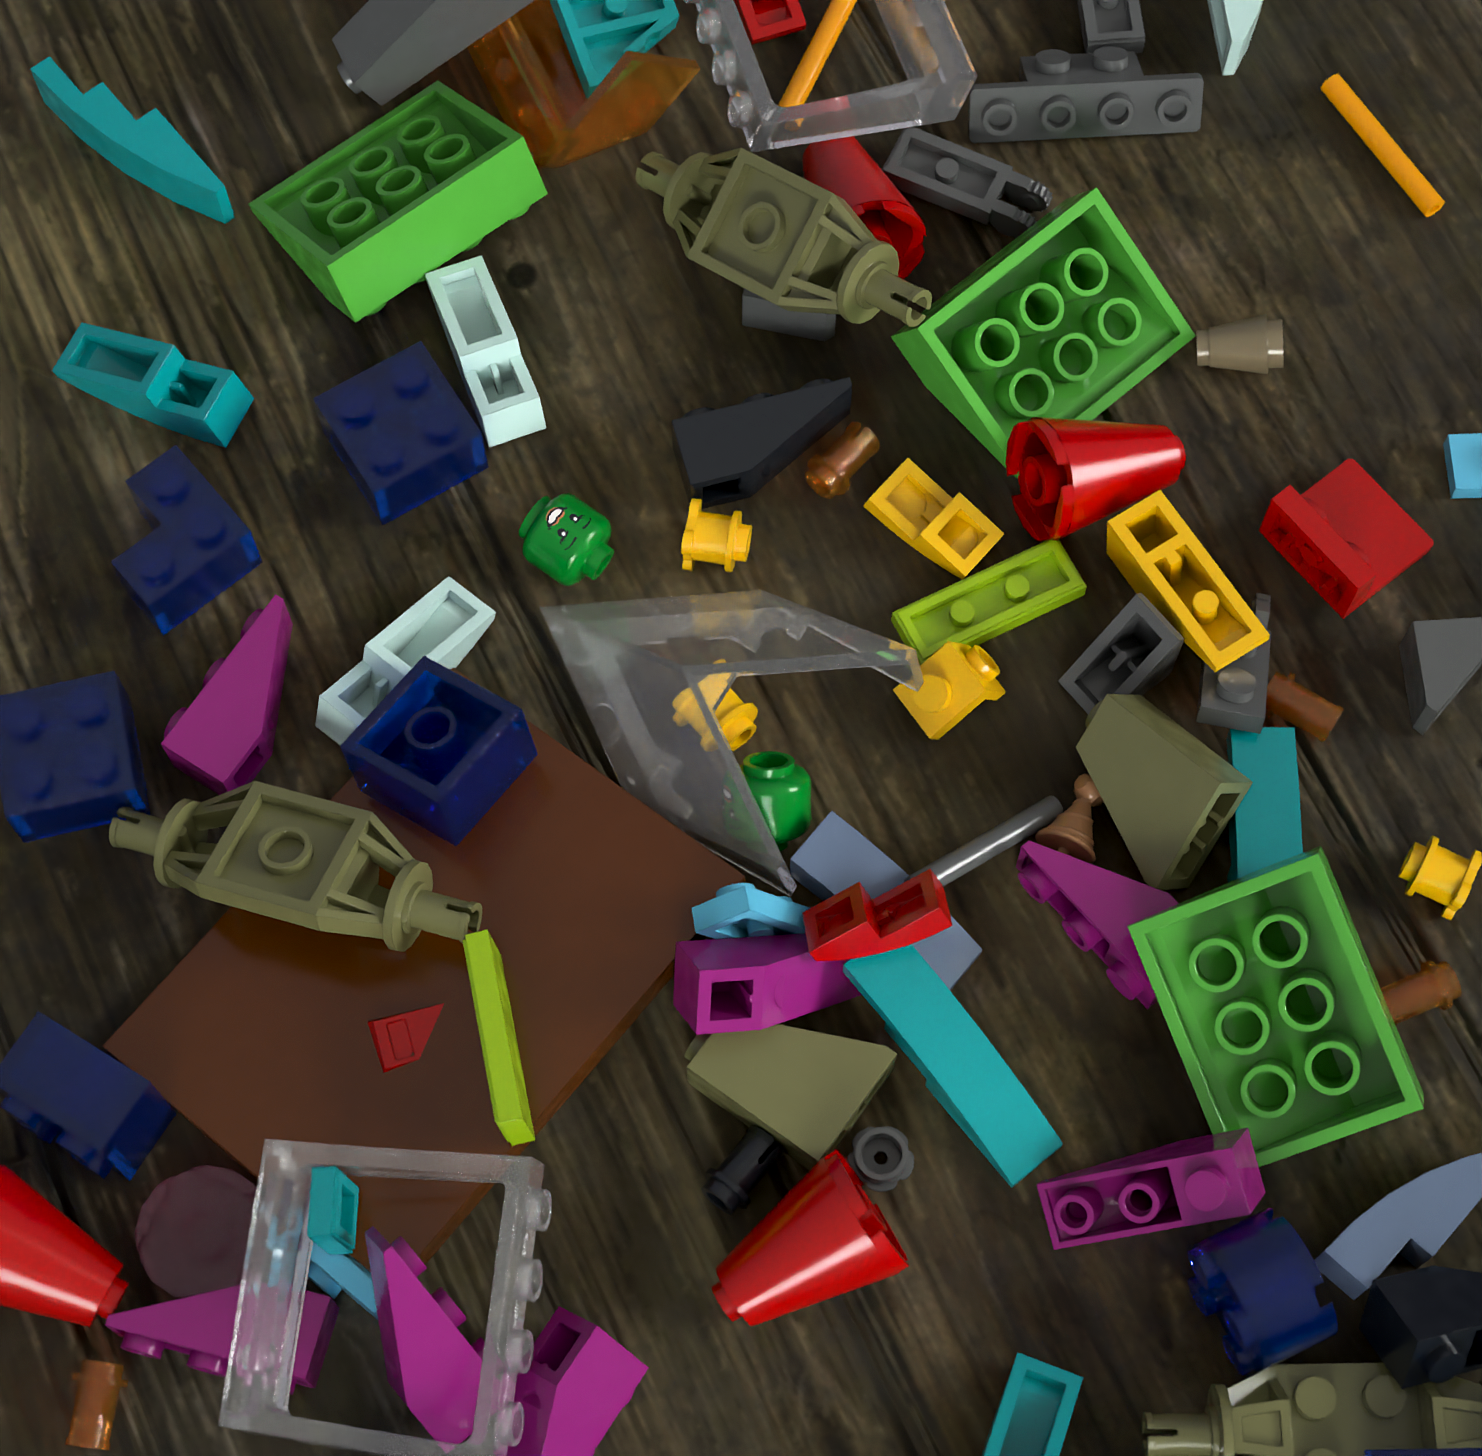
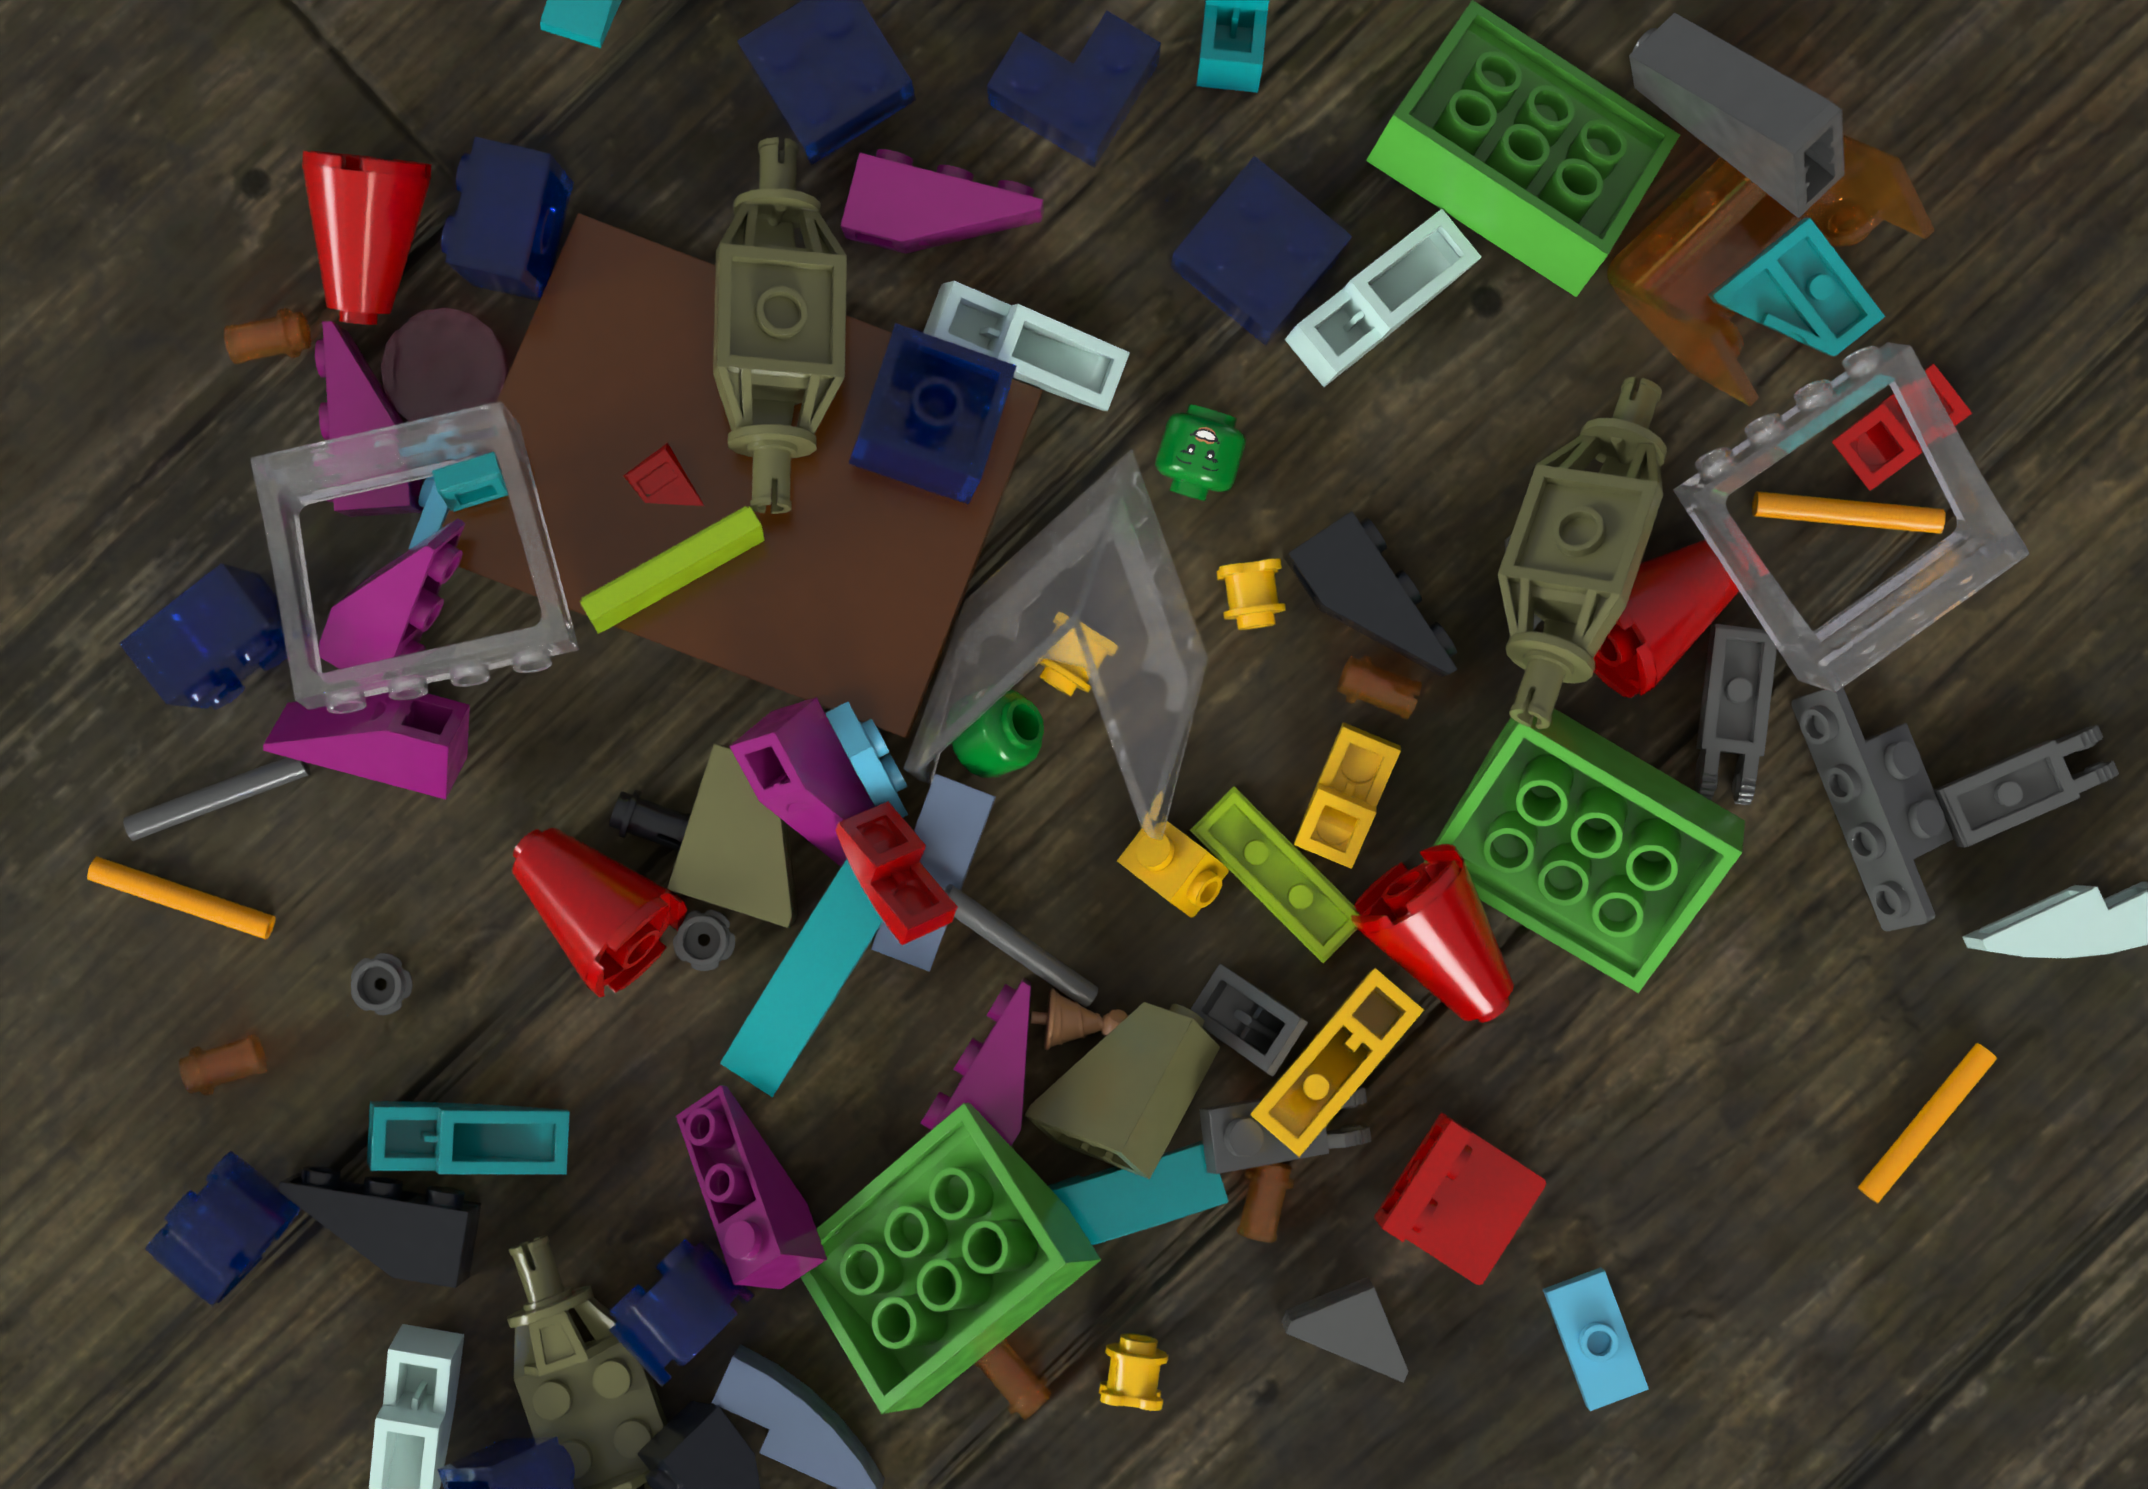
camera: 75 degrees right, 20 degrees up
dark tan cone [1196,314,1283,375] -> none

